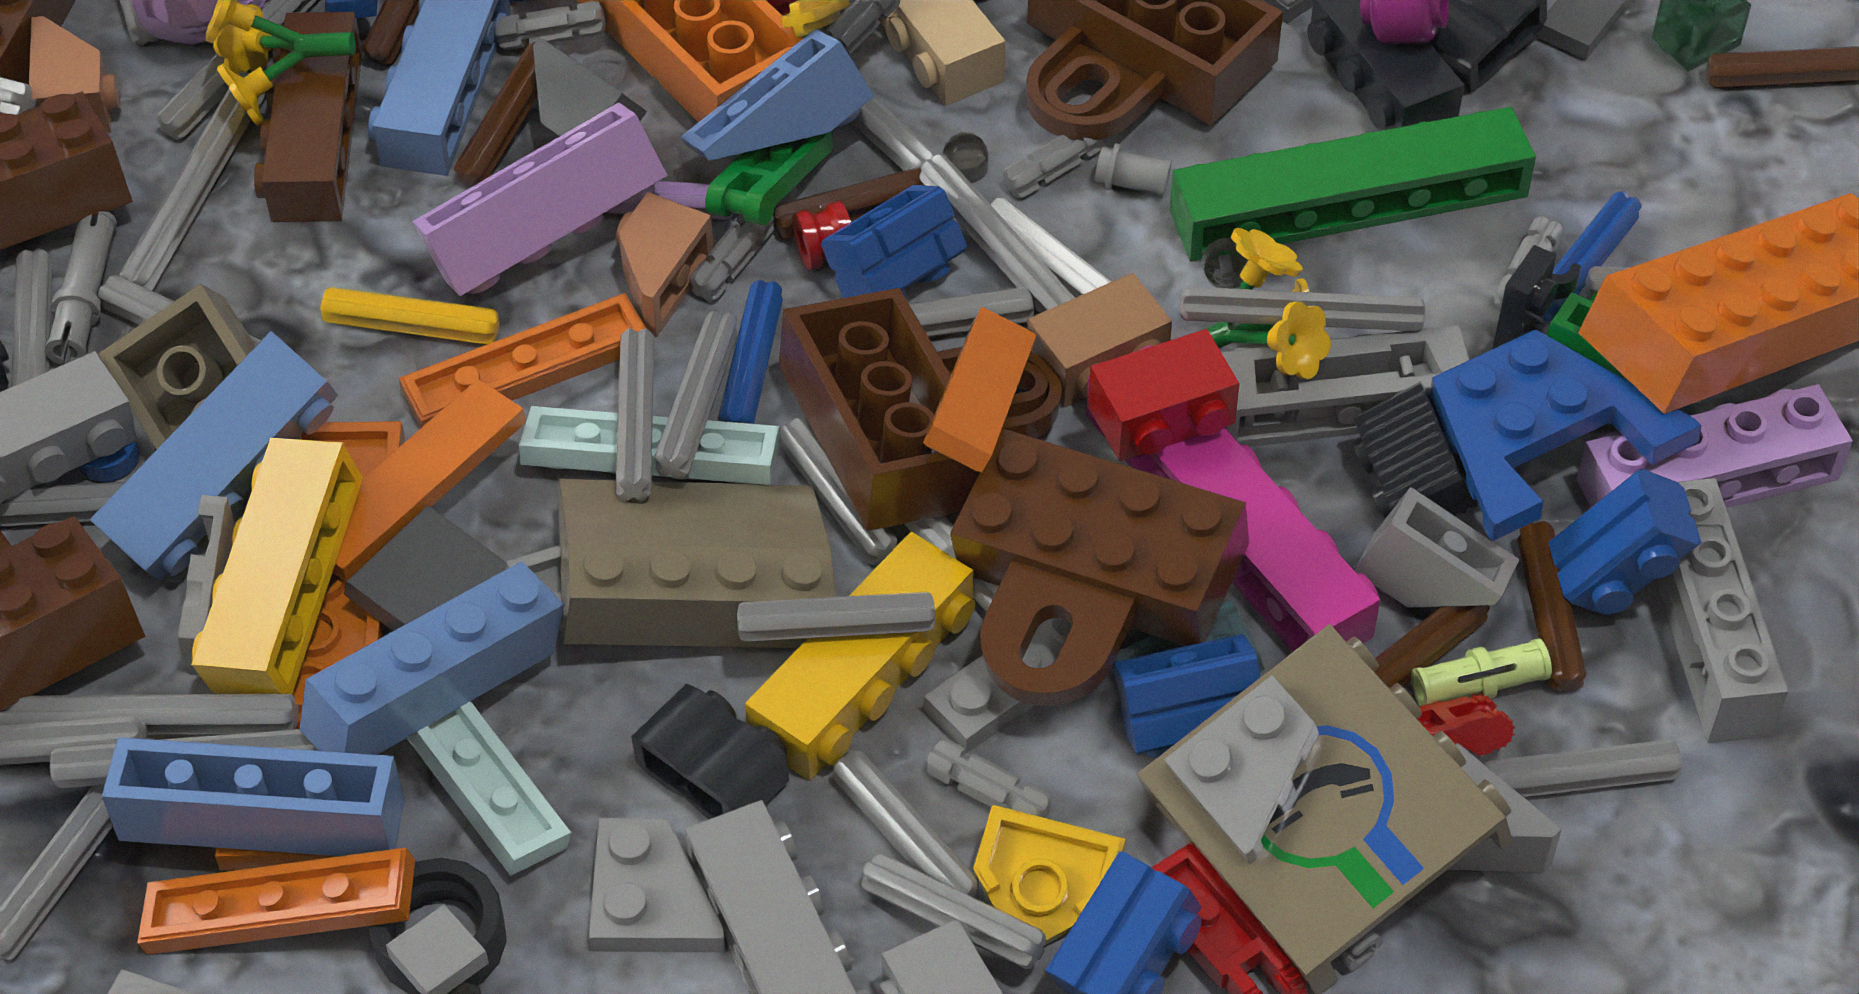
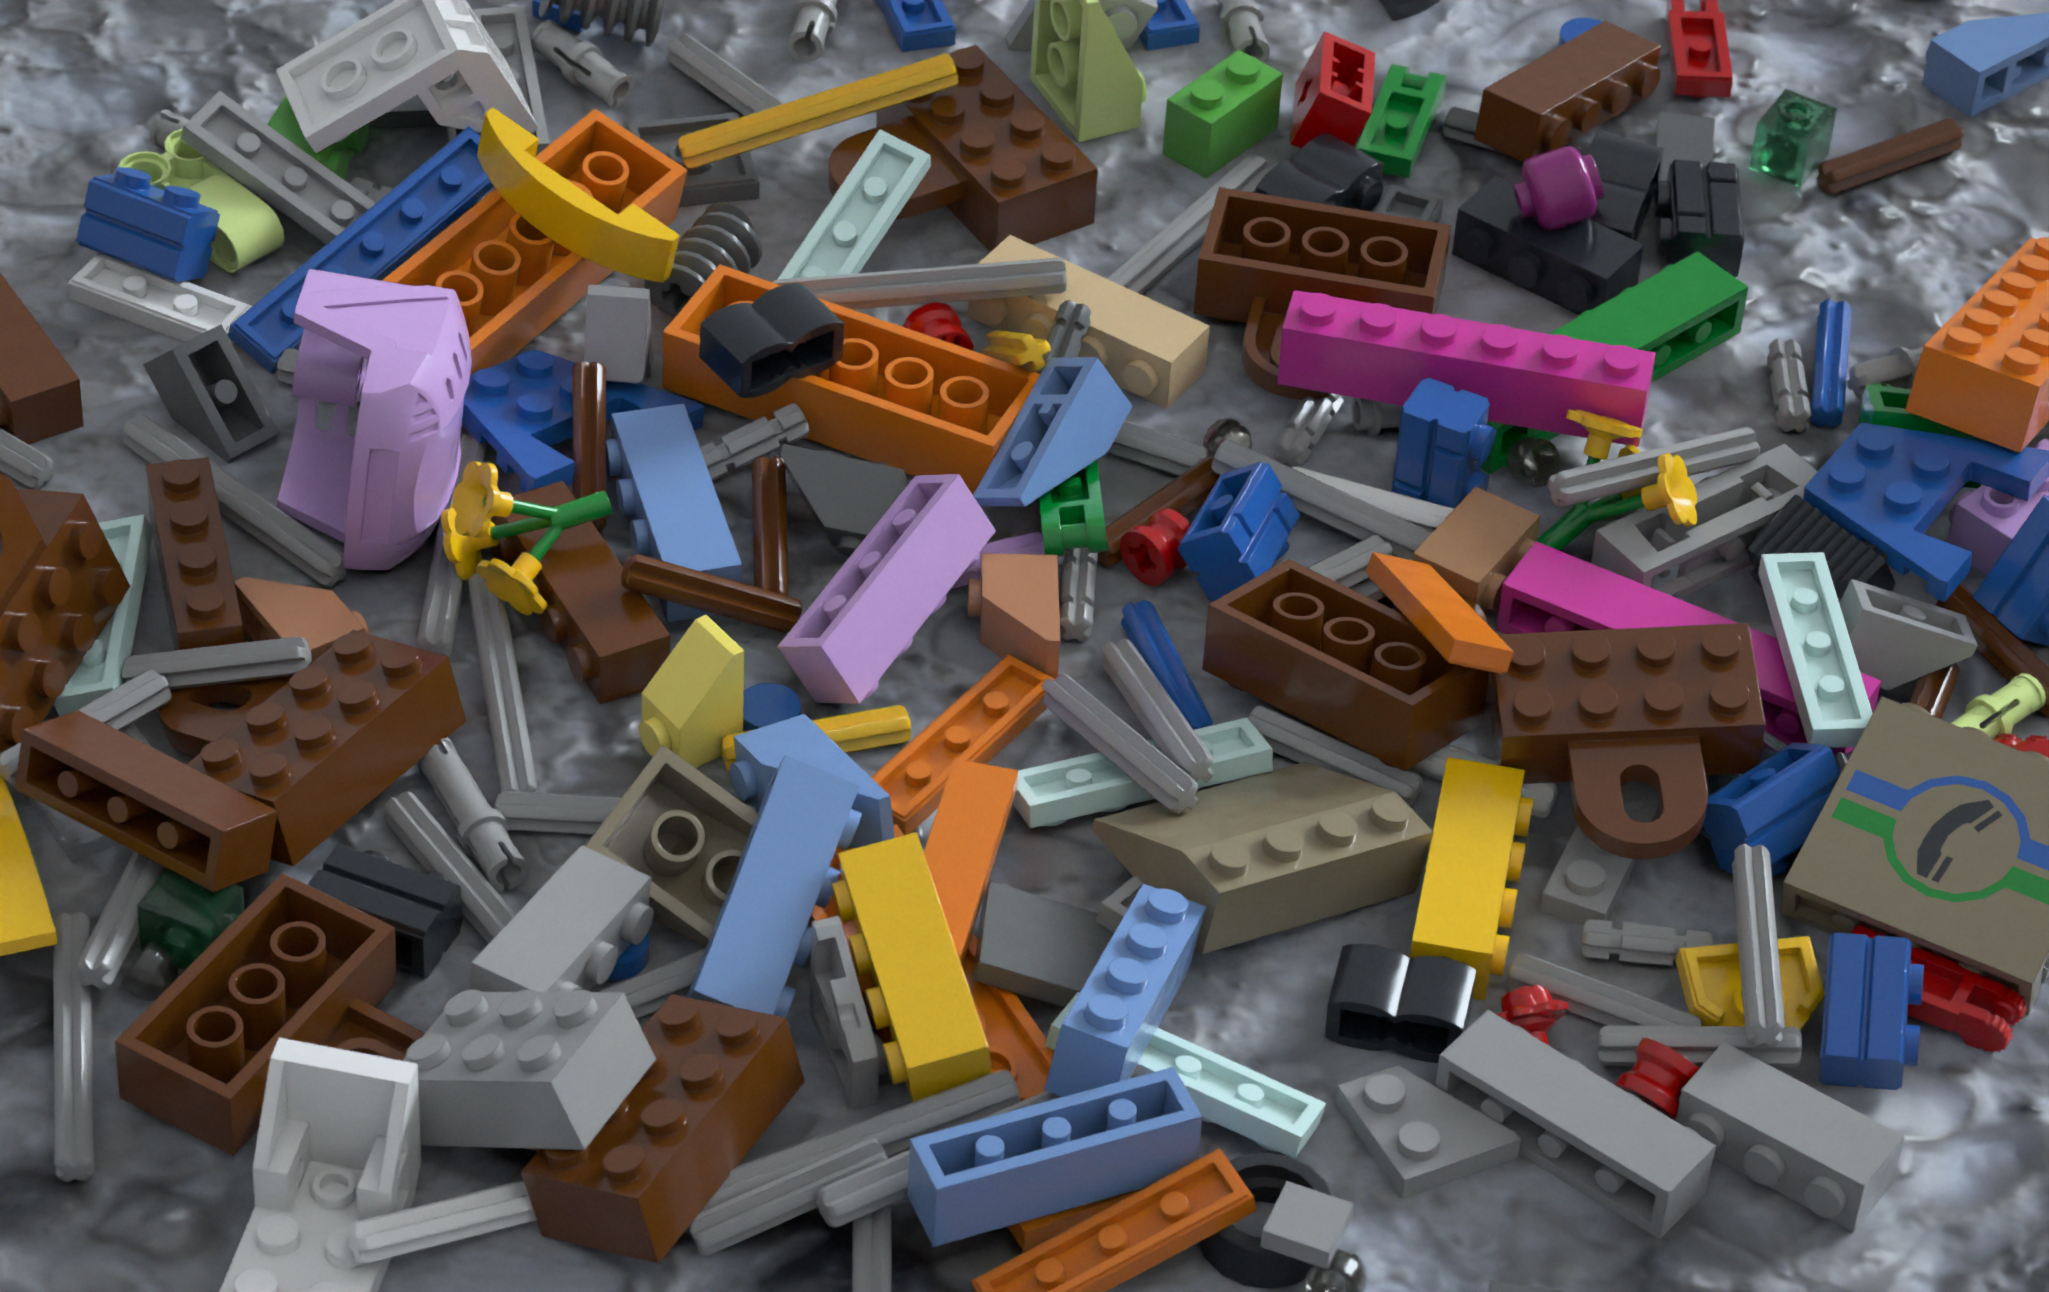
camera: 30 degrees left, 10 degrees down
light grey axle [737,592,935,642] -> none
red brick [1088,329,1240,462] -> none
light grey wing [1164,675,1319,865] -> none
black plate [1492,245,1581,349] -> none
none -> reddish brown axle [621,554,802,633]
none -> light yellow slope [638,614,744,768]
none -> medium blue slope [730,714,895,848]
none -> blue tile [743,683,801,732]
none -> dark pink brick [1277,290,1656,447]
none -> blue brick [1391,378,1496,509]
none -> red plant [1496,984,1569,1046]
none -> red wheel [1615,1038,1699,1120]
none -> black brick [1654,159,1744,278]
none -> light grey axle [1732,843,1785,1047]
none -> light aqua plate [1758,552,1873,748]

